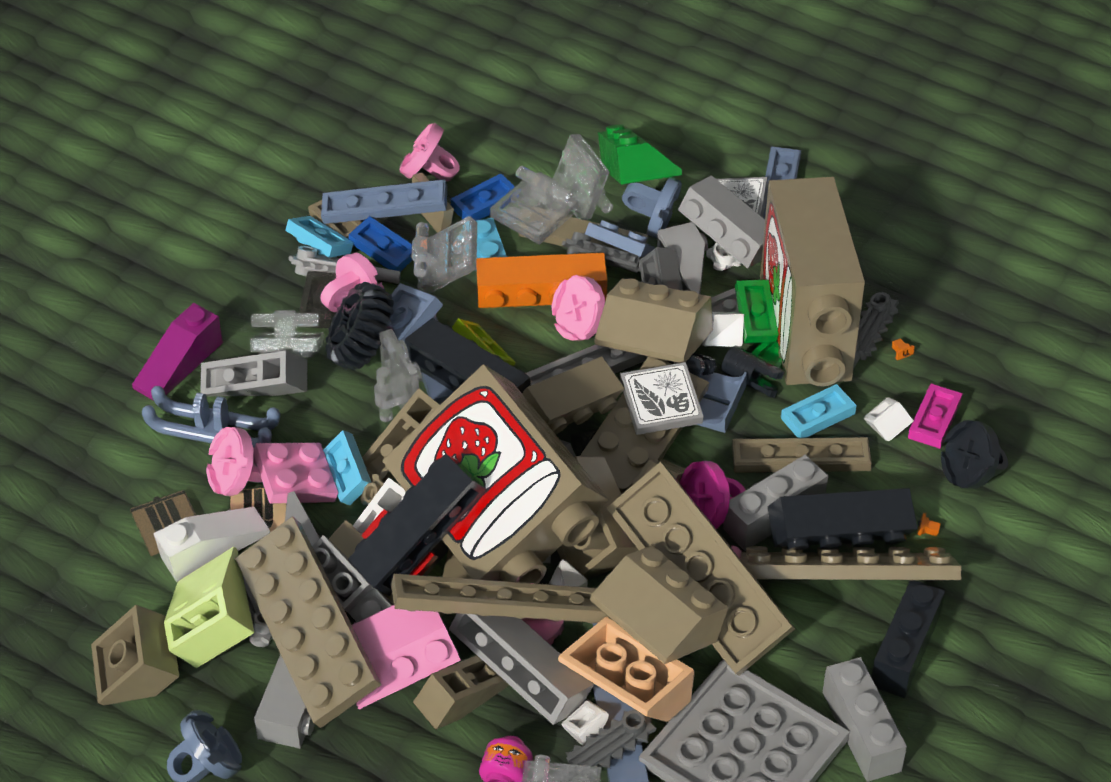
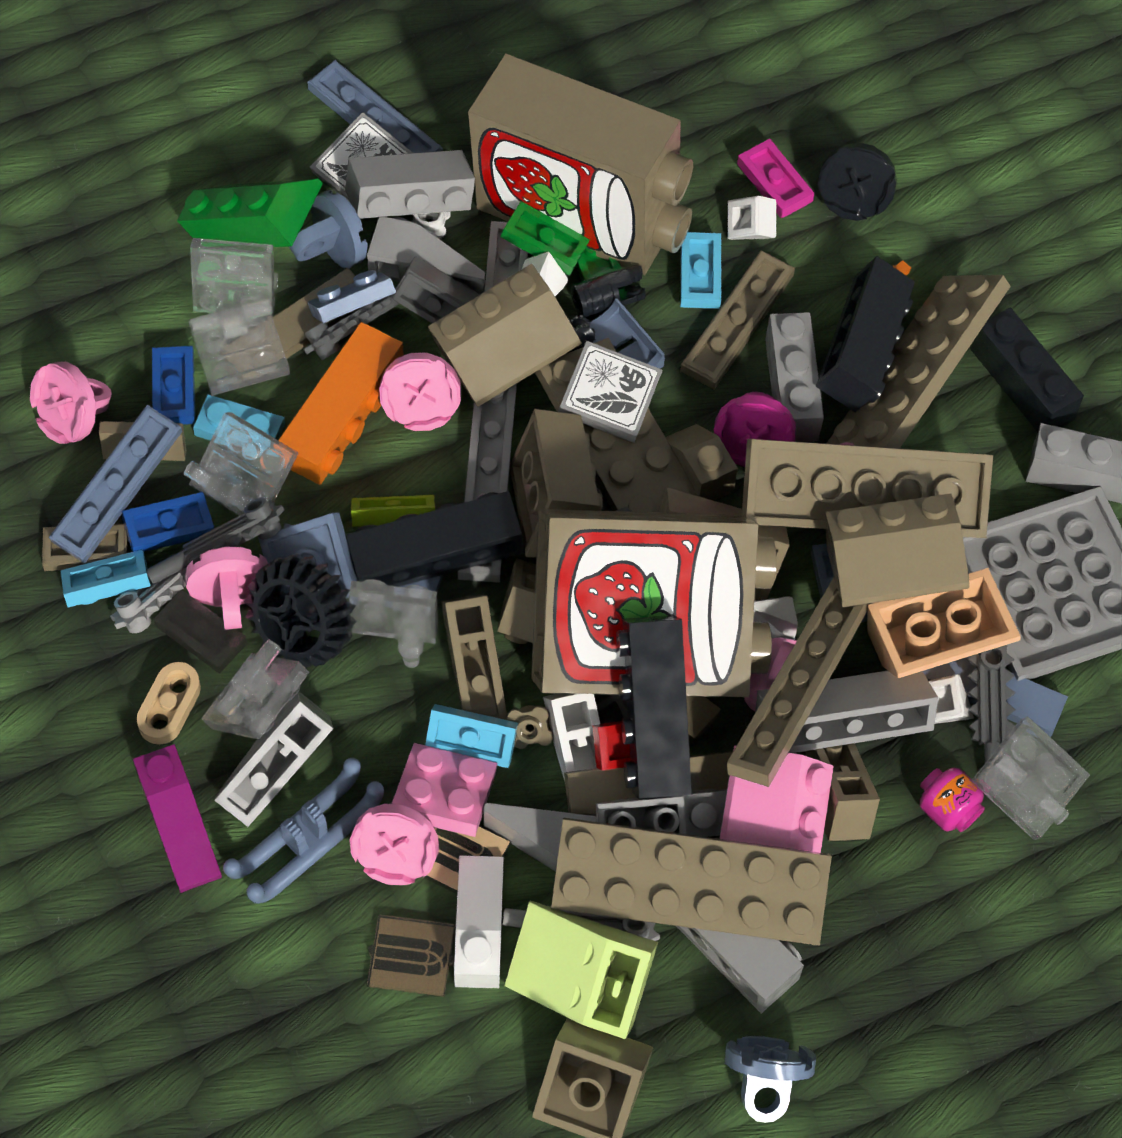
camera: 60 degrees left, 15 degrees up
none -> tan plate [137,662,201,744]
none -> dark grey piece [146,497,284,584]

